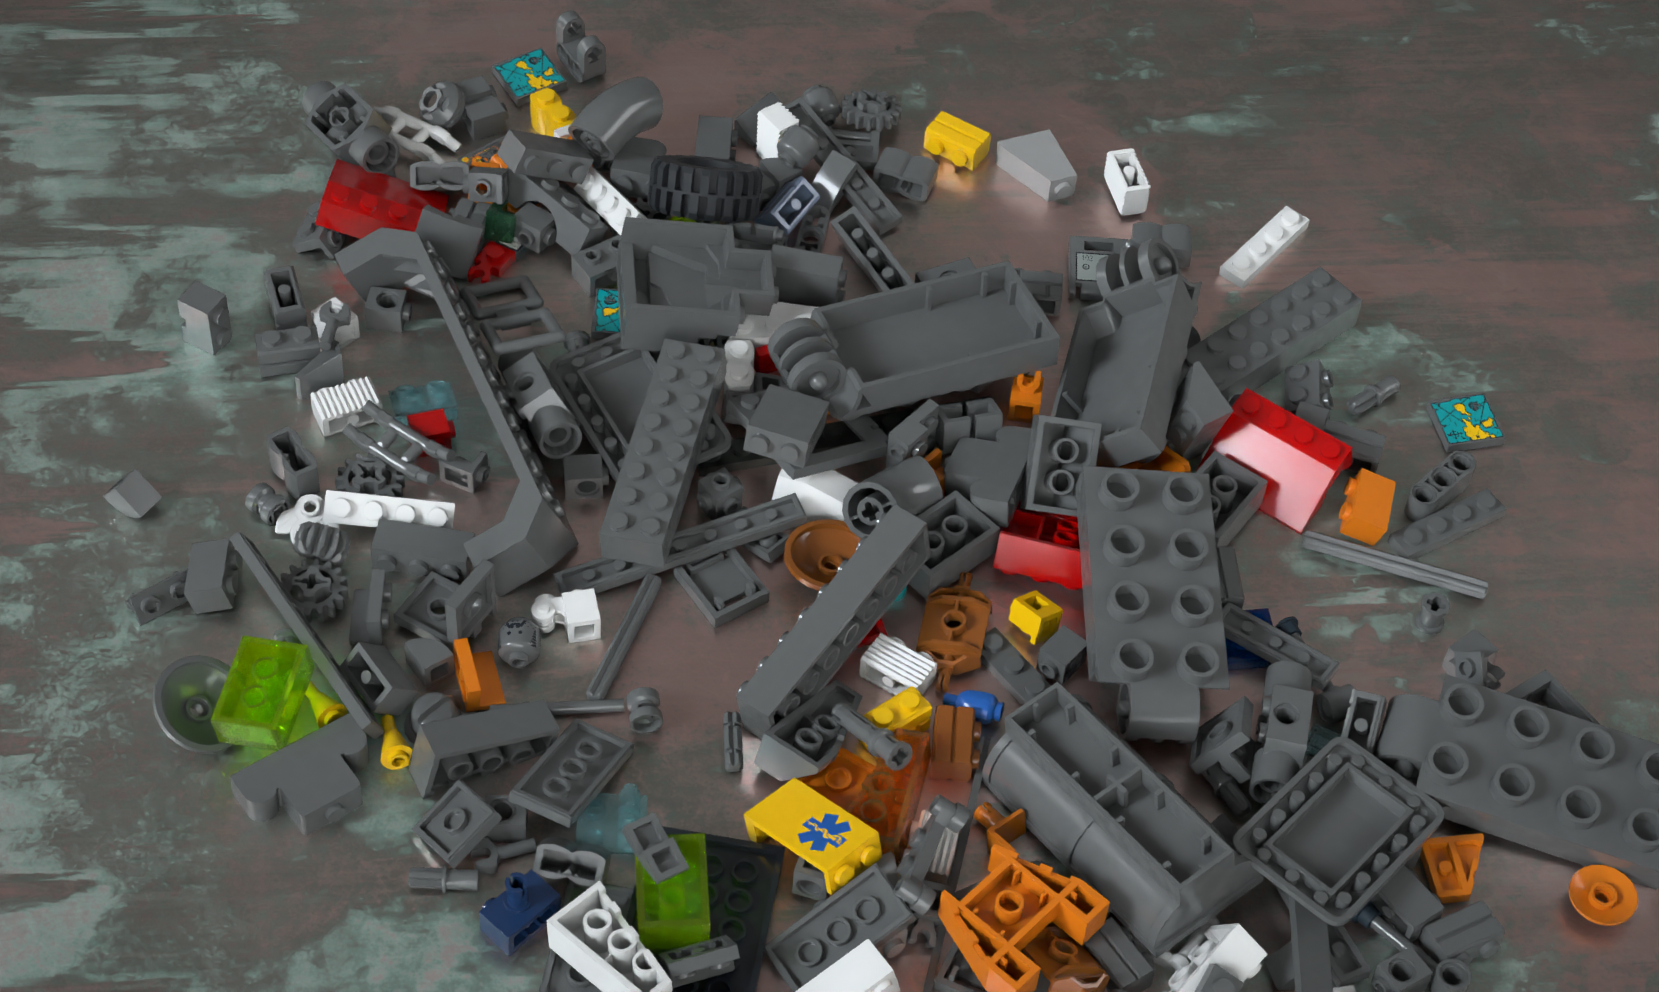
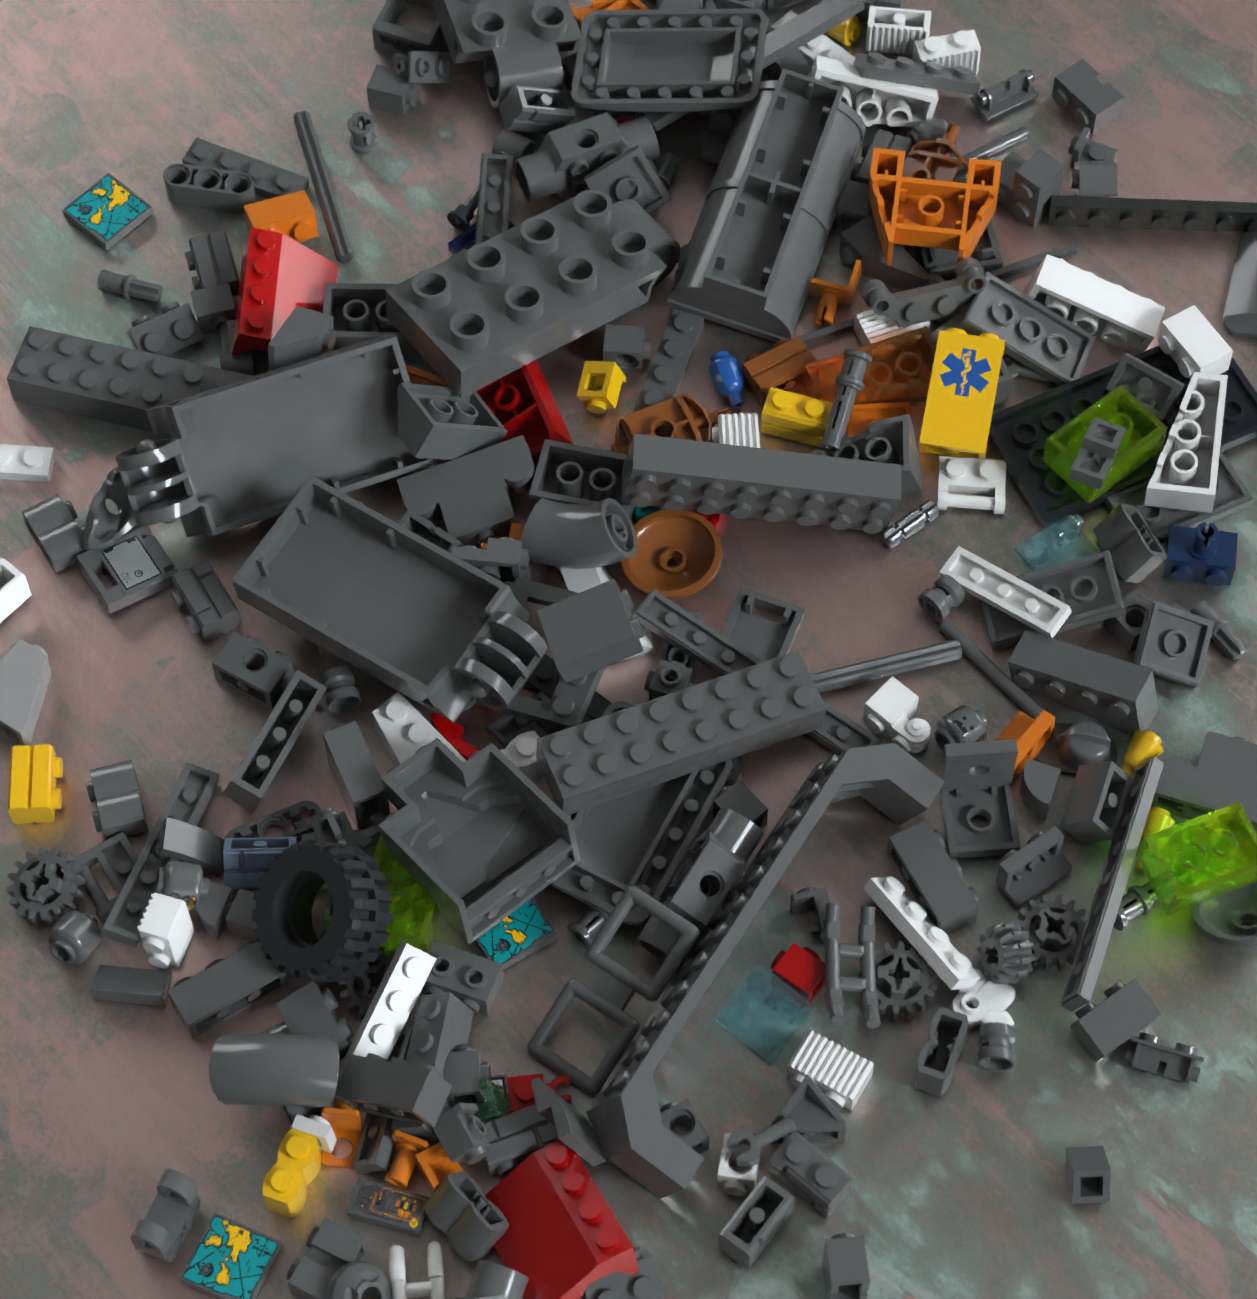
camera: 120 degrees left, 10 degrees up
none -> white plate [937,456,1006,514]
none -> white plate [939,546,1072,638]

